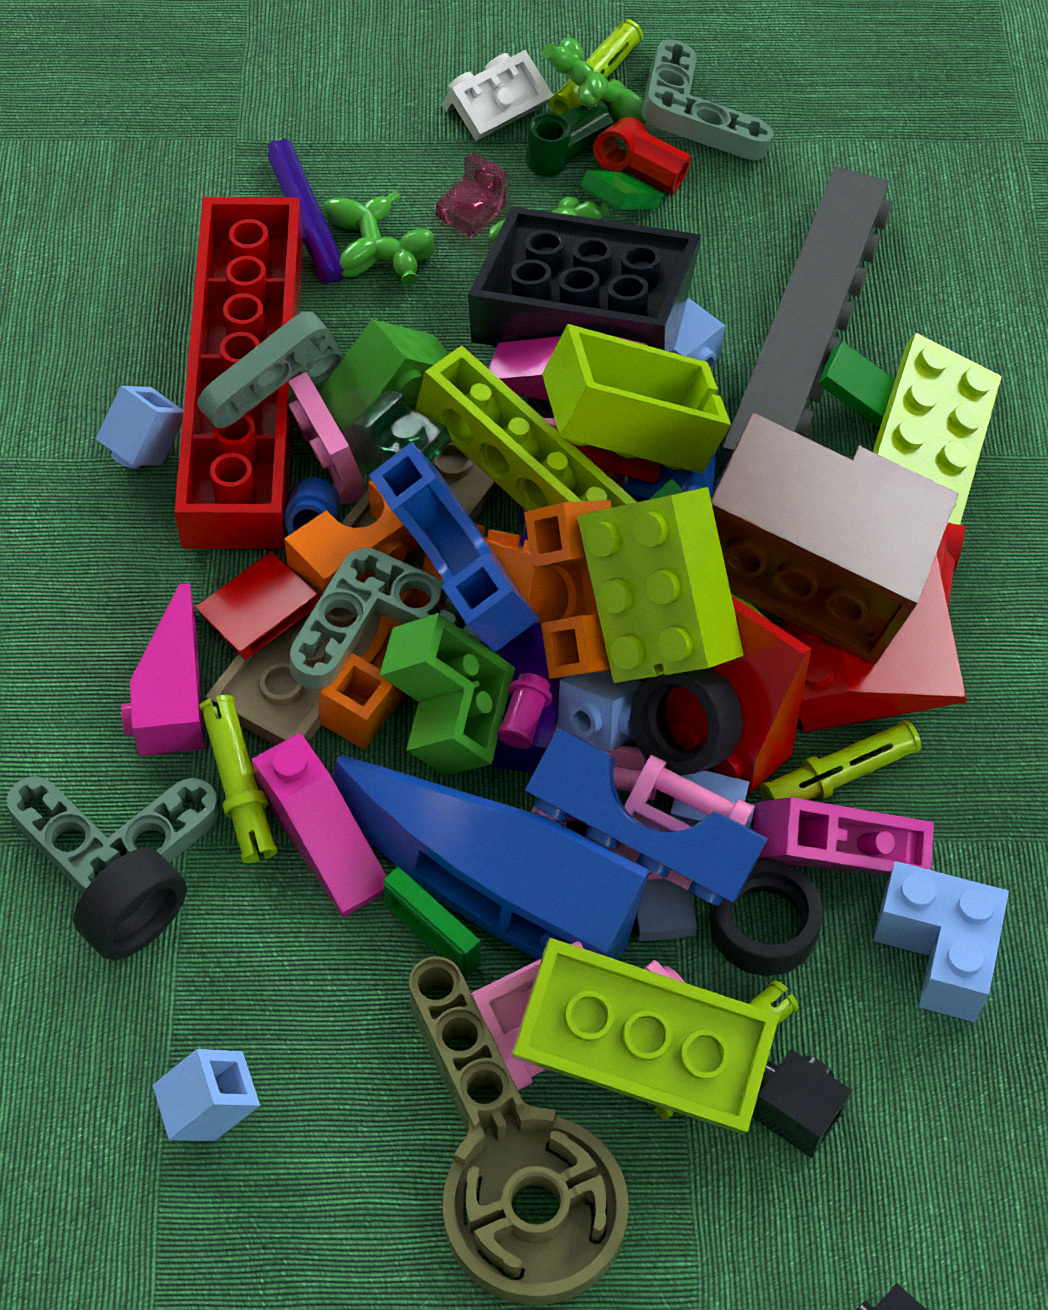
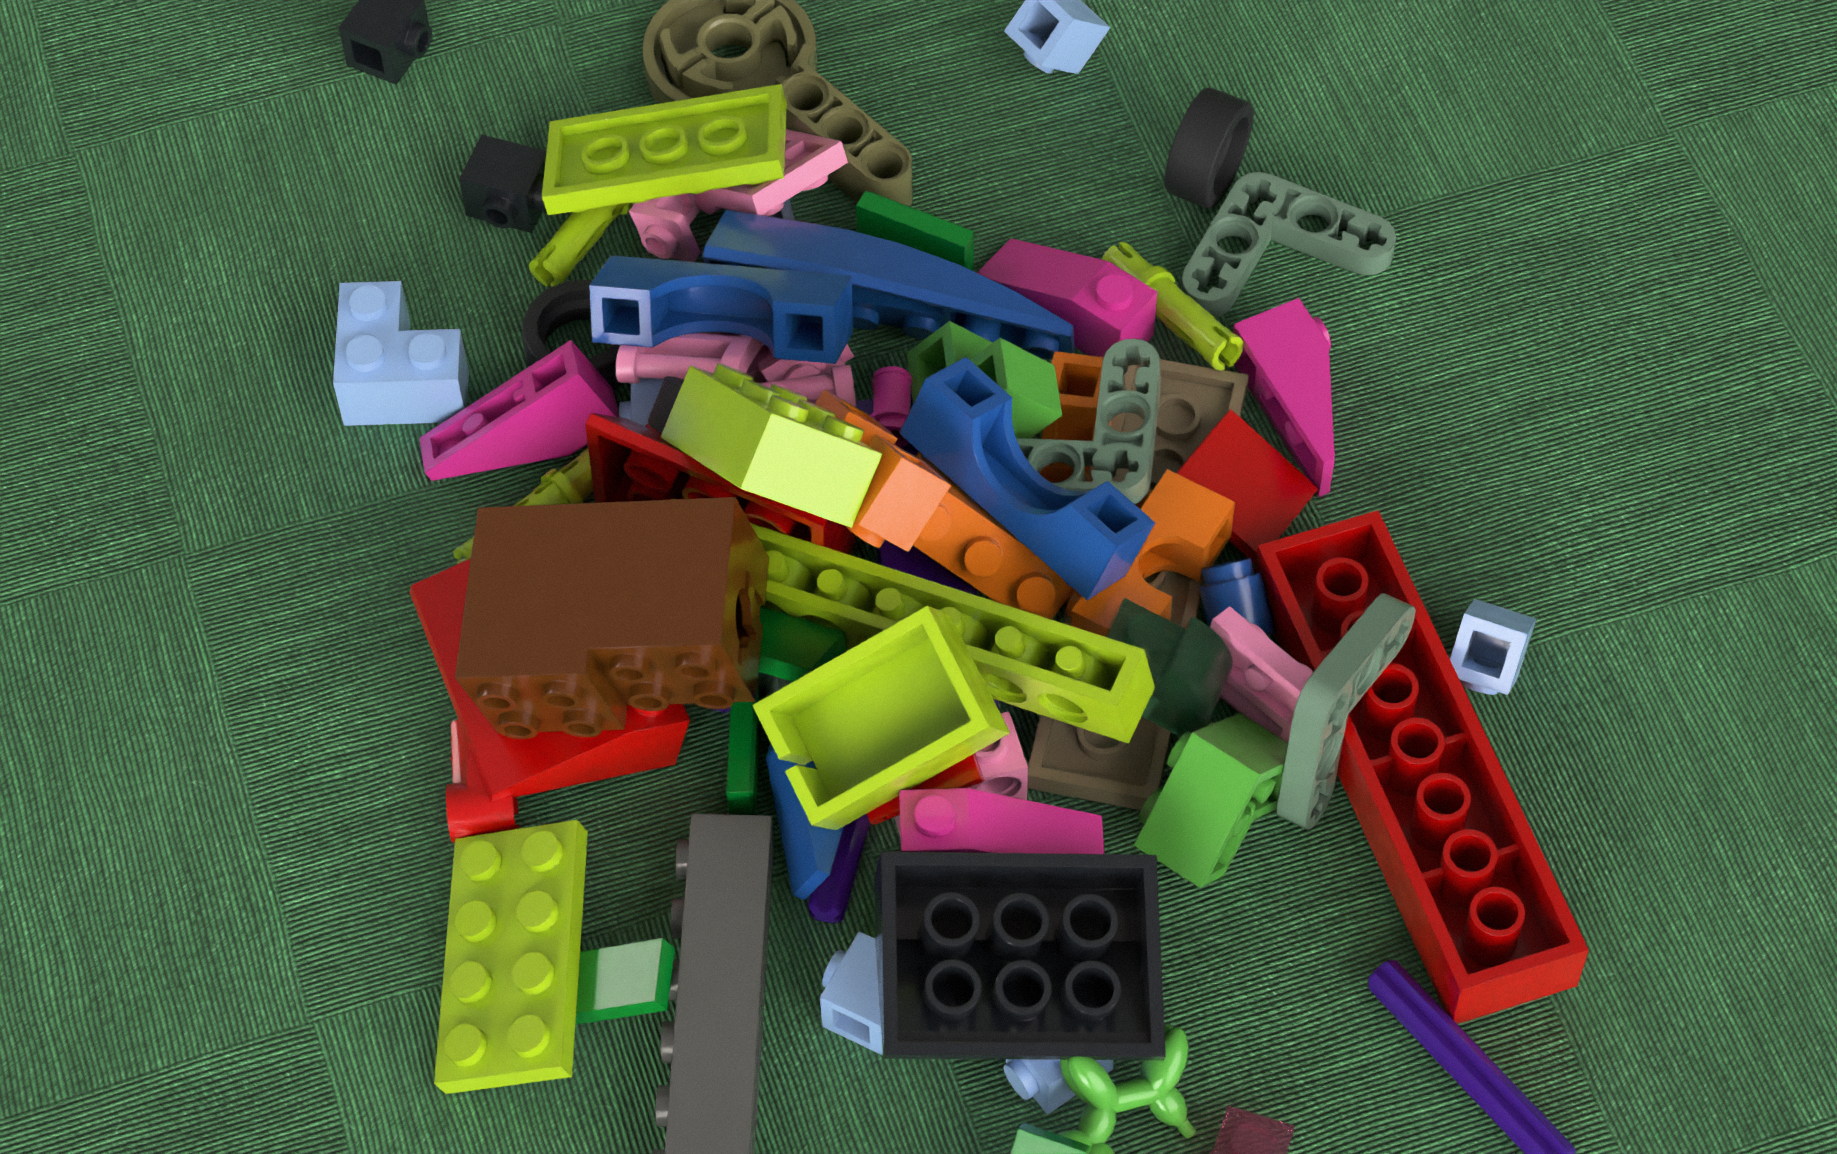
camera: 165 degrees right, 0 degrees up
bright green piece [323,190,435,285] -> none

